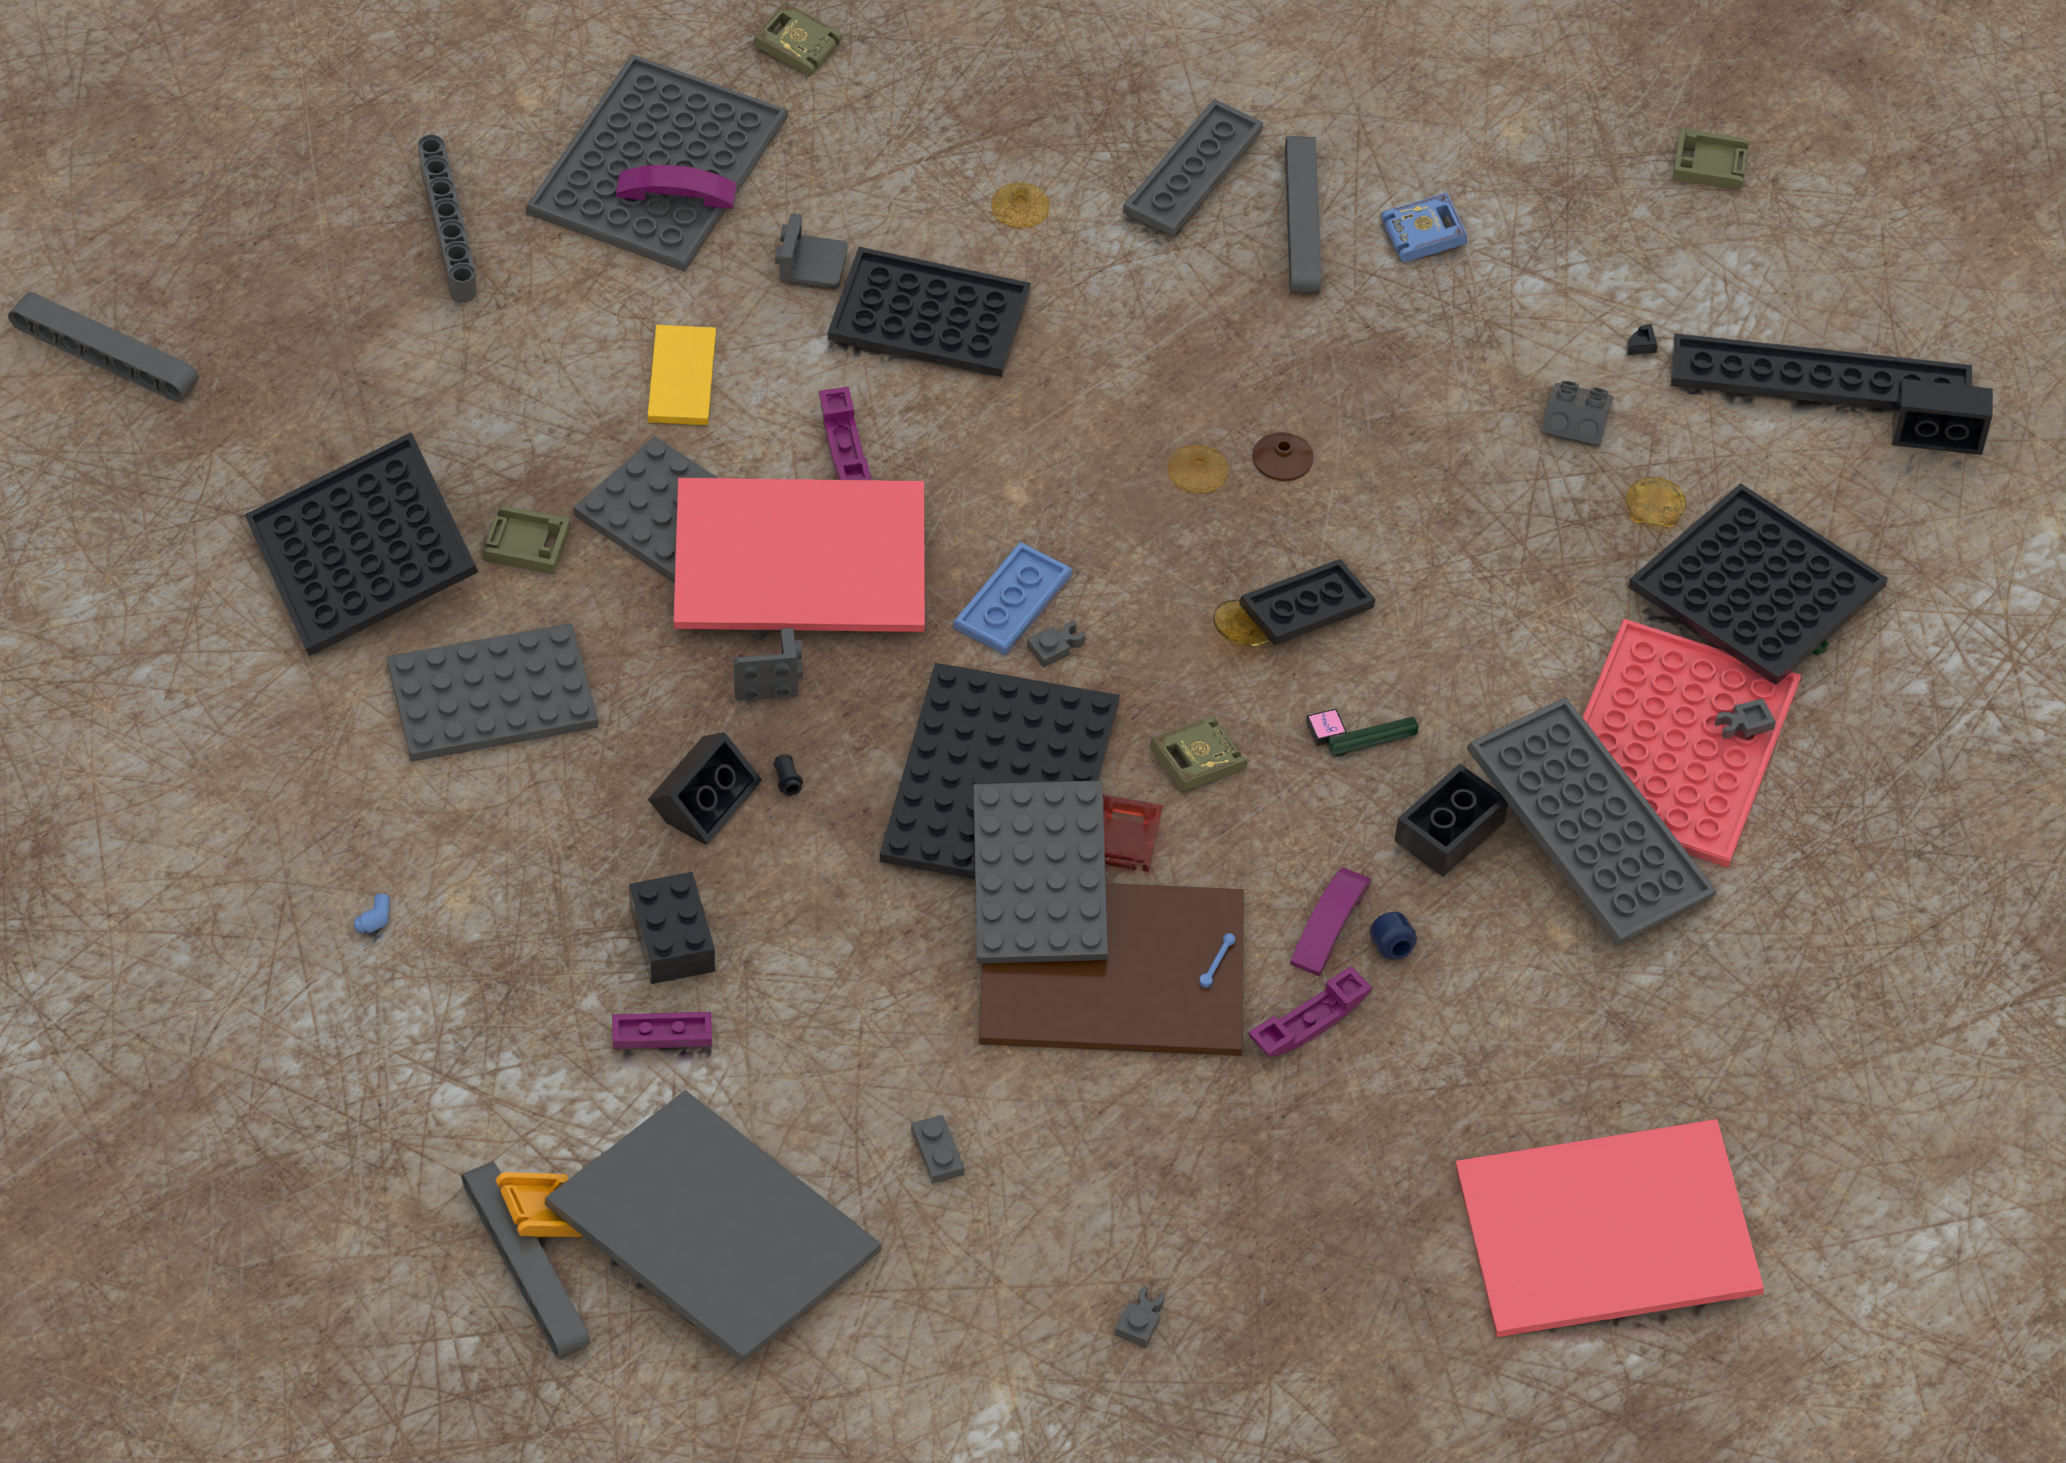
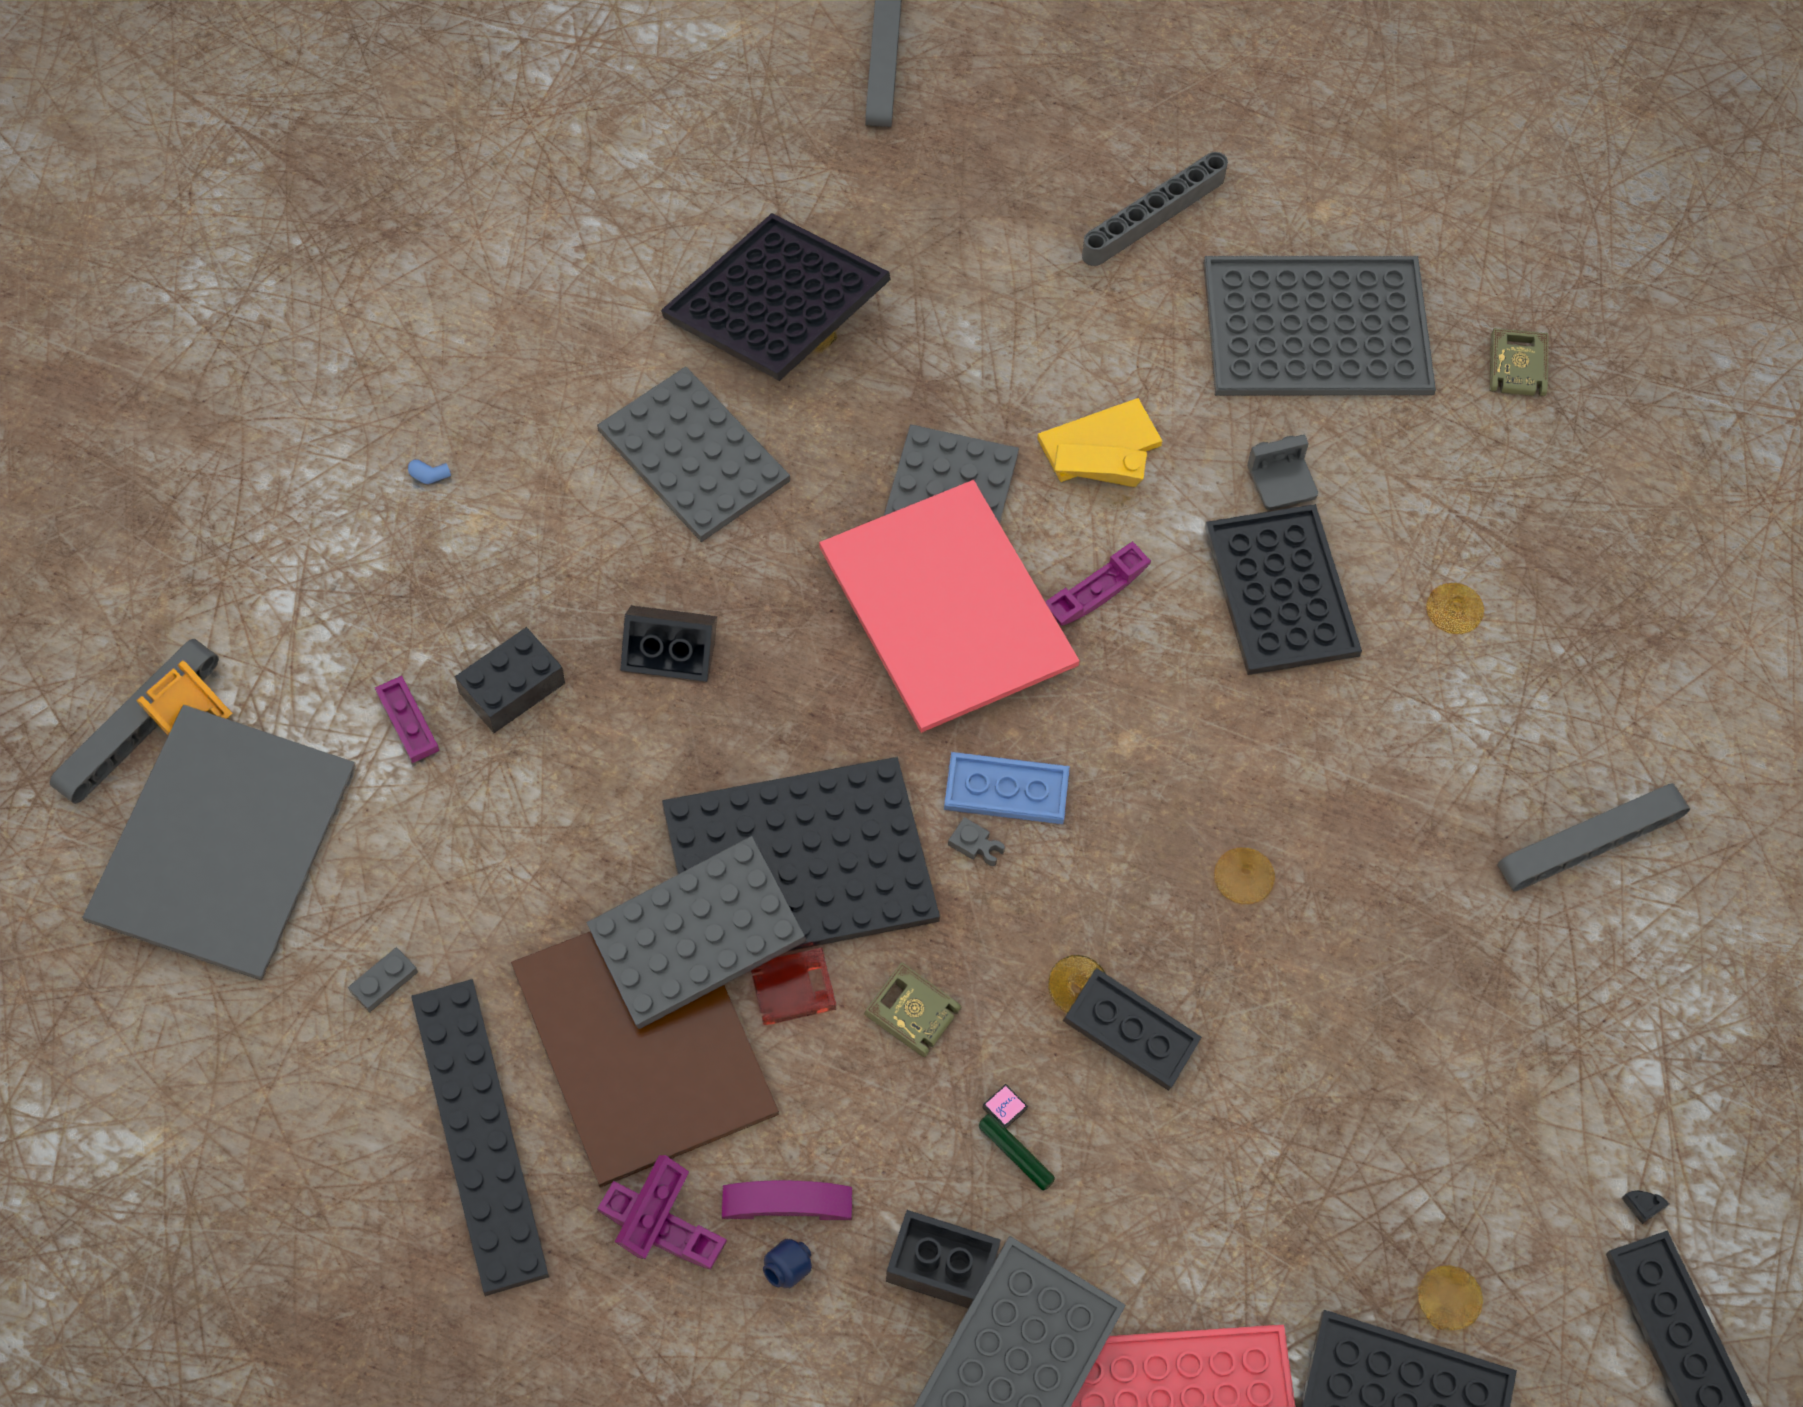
camera: 65 degrees right, 10 degrees up
olive container [482,505,571,574] -> none
magenta slope [616,165,737,209] -> none
dark grey bracket [733,628,803,701] -> none
black pin [773,754,803,796] -> none
dark grey plate [1115,1286,1164,1348] -> none
dark grey plate [1123,99,1264,237] -> none
medium blue hinge [1199,933,1236,988] -> none
reddish brown dish [1253,432,1313,481] -> none
medium blue container [1381,193,1467,262] -> none
dark grey bracket [1541,381,1614,446] -> none
none -> black plate [411,979,549,1296]
none -> magenta plate [615,1155,689,1259]
none -> yellow slope [1054,443,1147,487]

